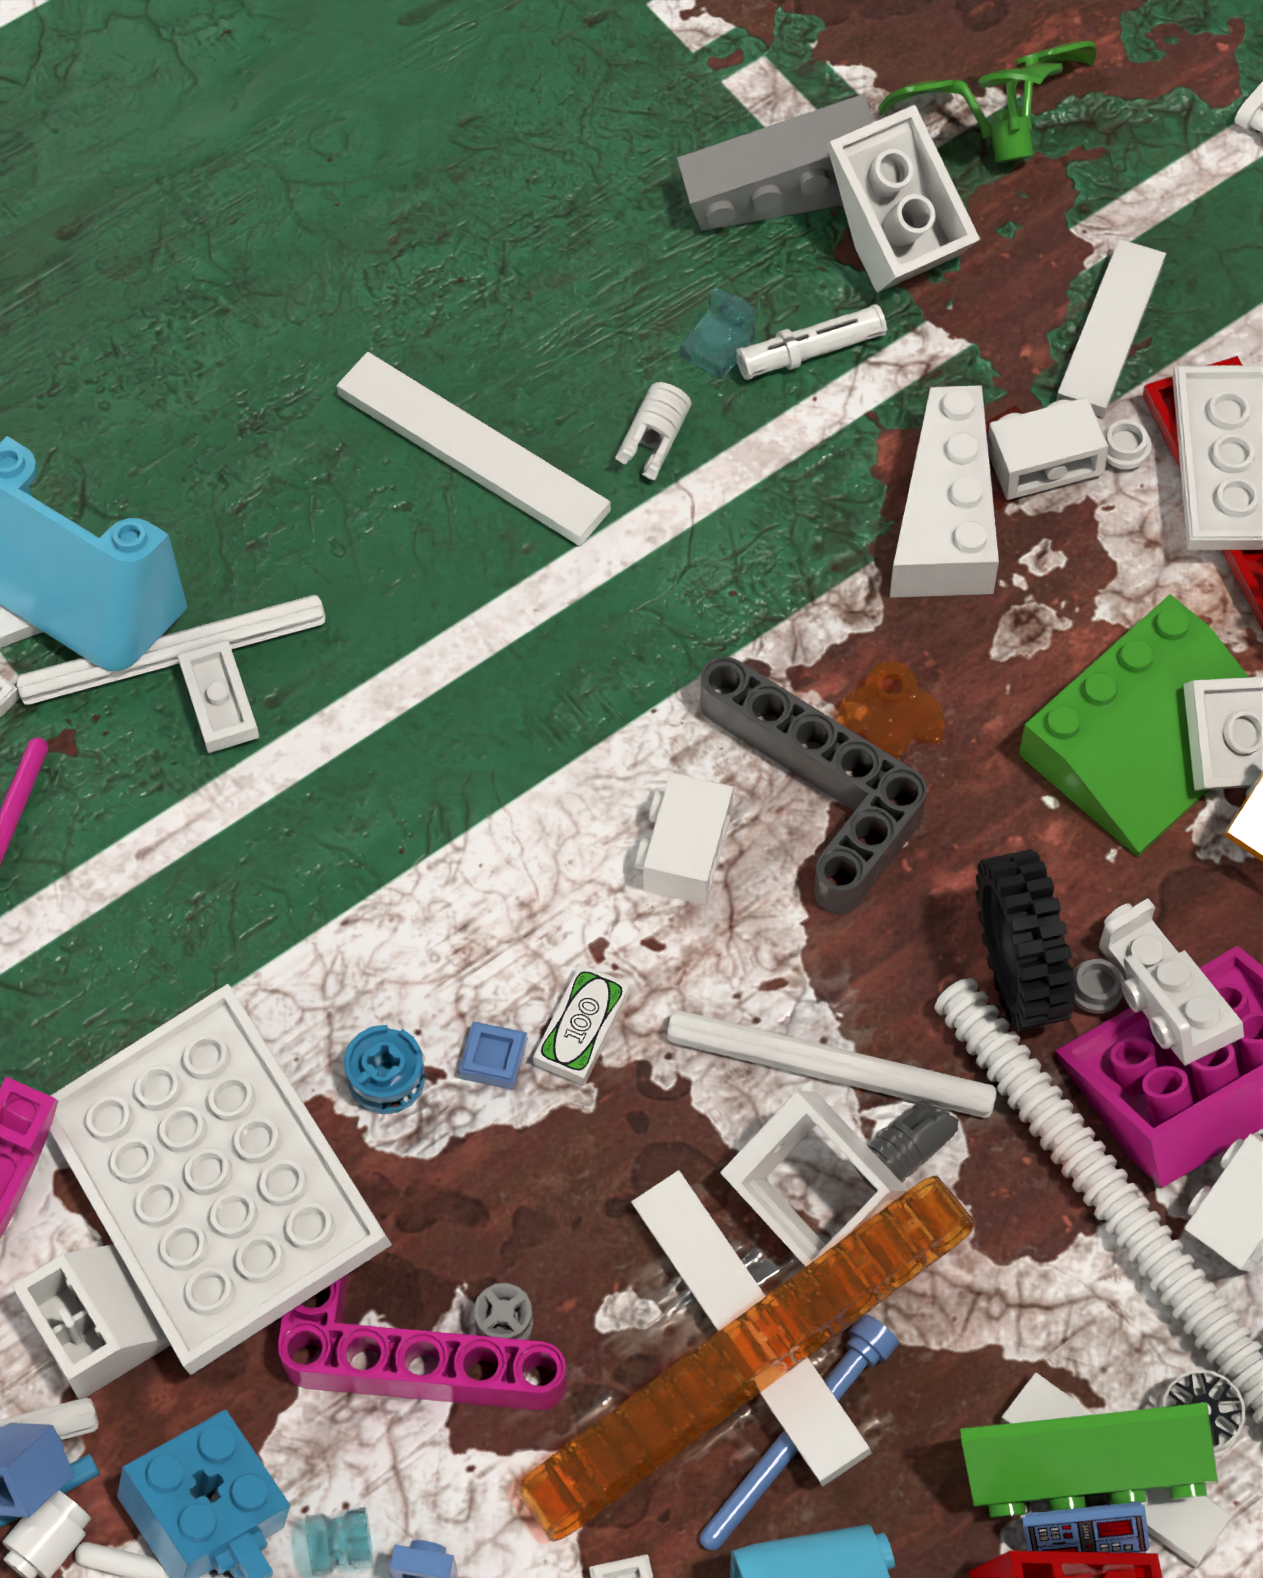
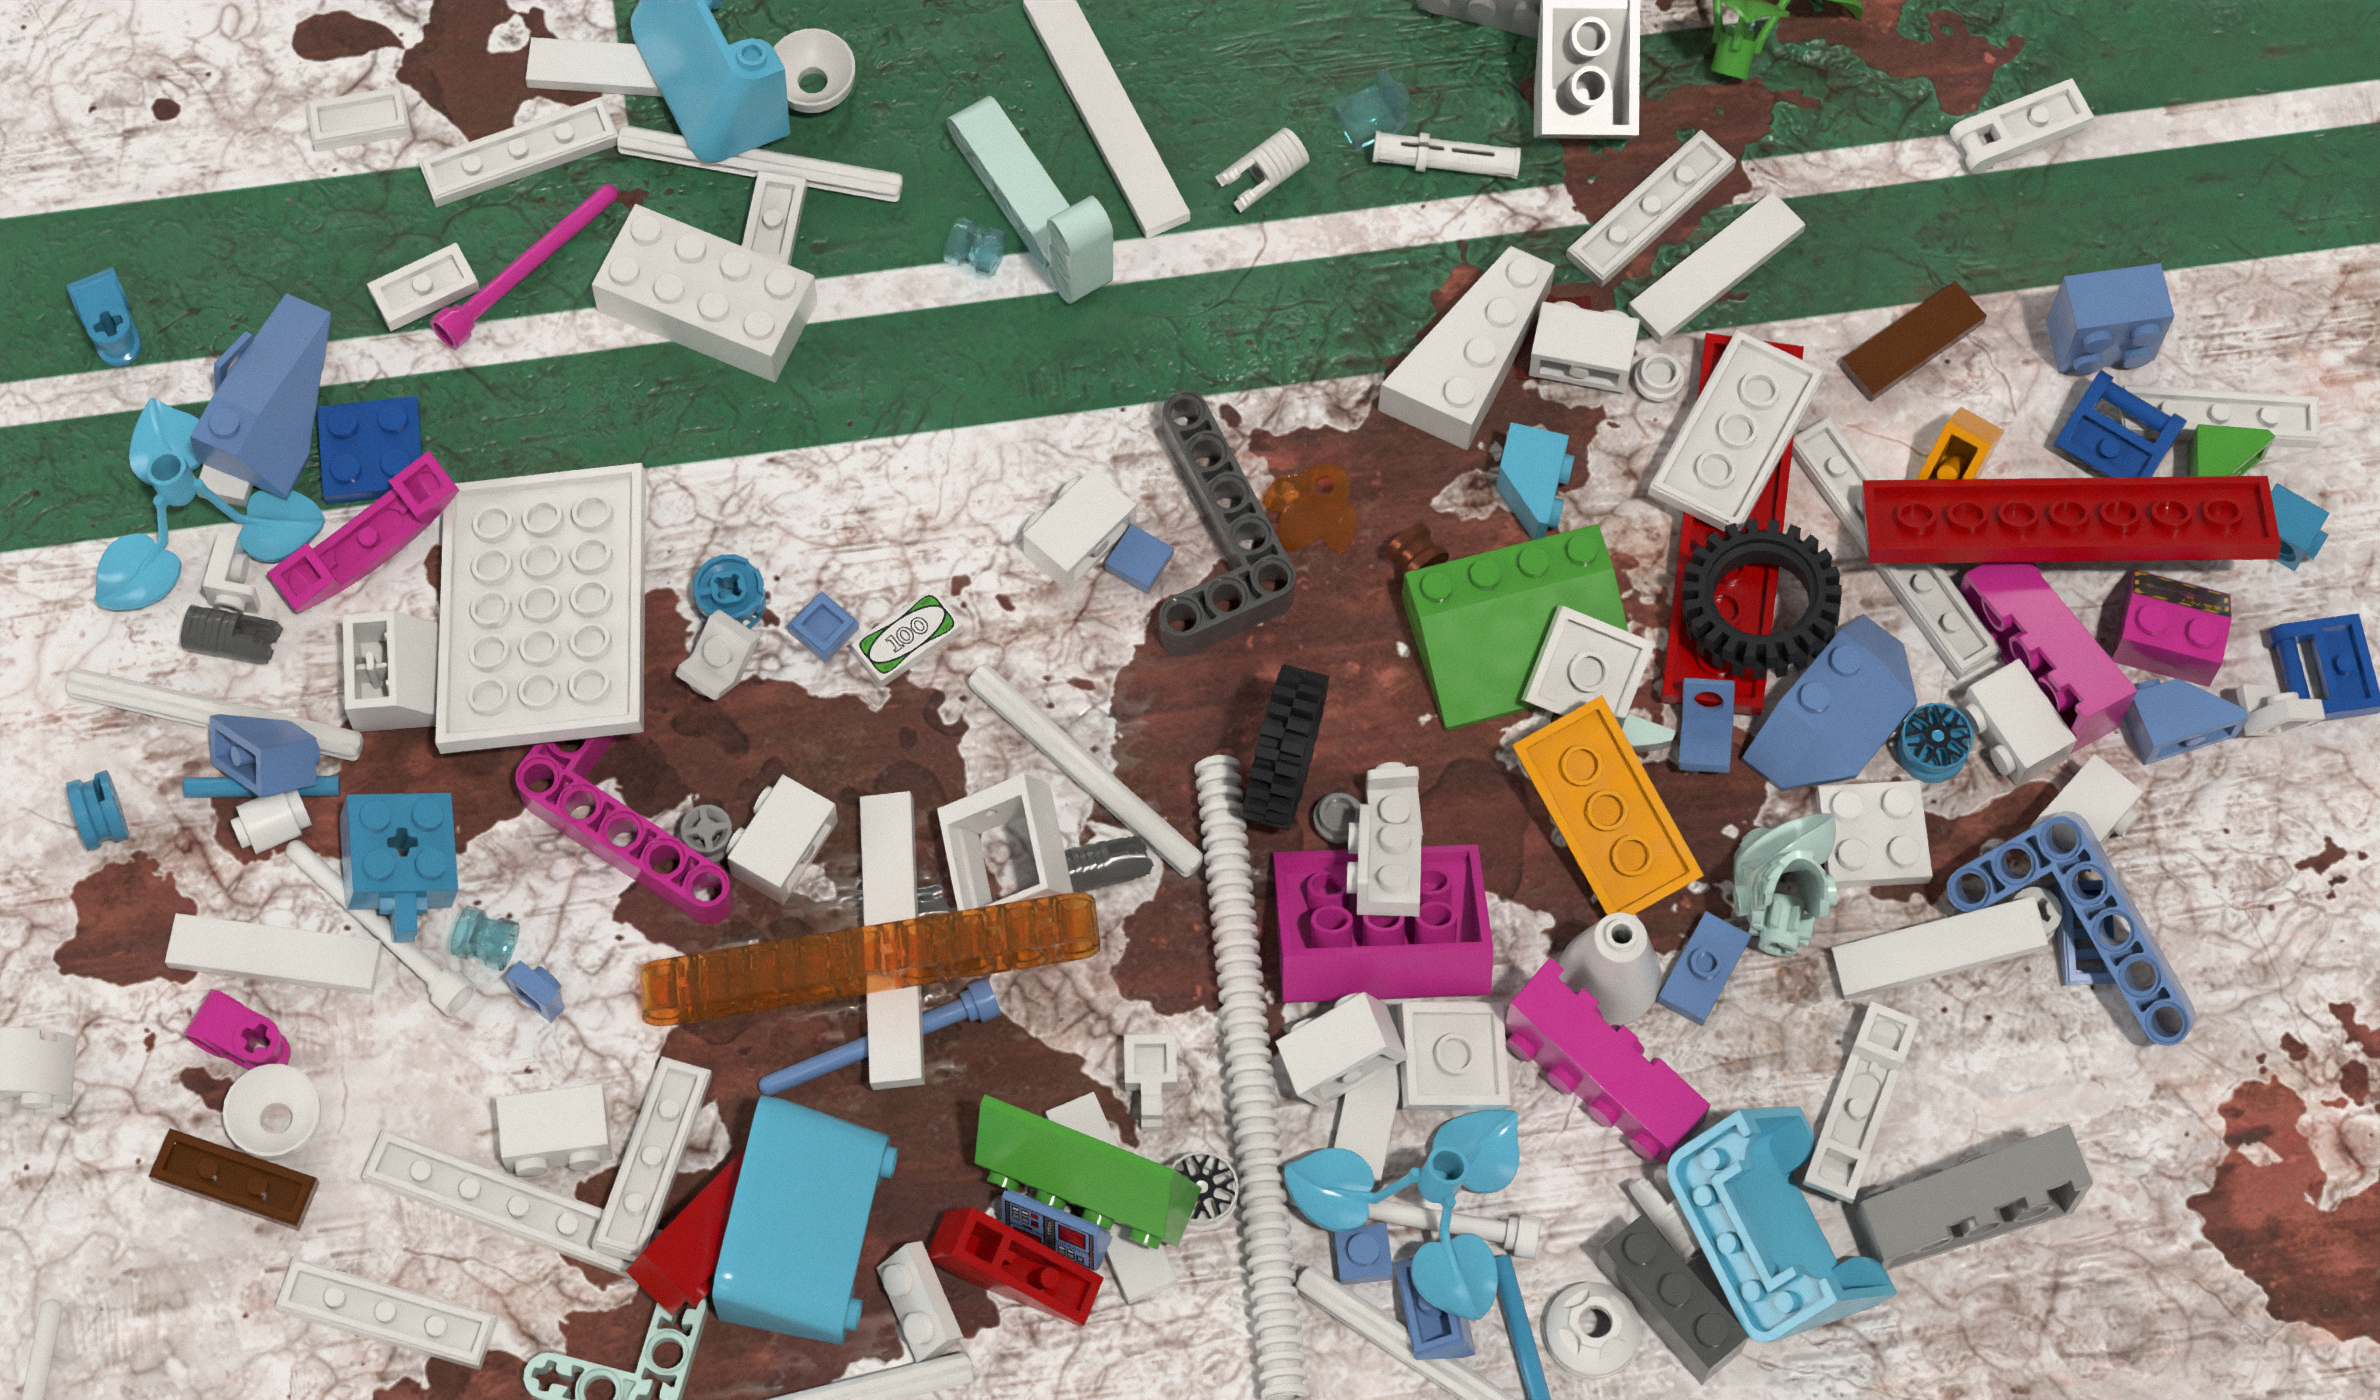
camera: 25 degrees right, 5 degrees up
none -> white brick [592,204,817,383]
none -> white bracket [675,609,761,700]
none -> white brick [726,774,838,905]
none -> white piece [774,29,855,113]
none -> clear light blue wheel [944,215,1008,278]
none -> light aqua beam [946,96,1113,304]
none -> medium blue tile [1105,524,1174,594]
none -> white plate [1124,1033,1177,1131]
none -> copper wheel [1385,522,1449,577]
none -> medium azure slope [1496,422,1575,540]
none -> white tile [1566,130,1736,288]

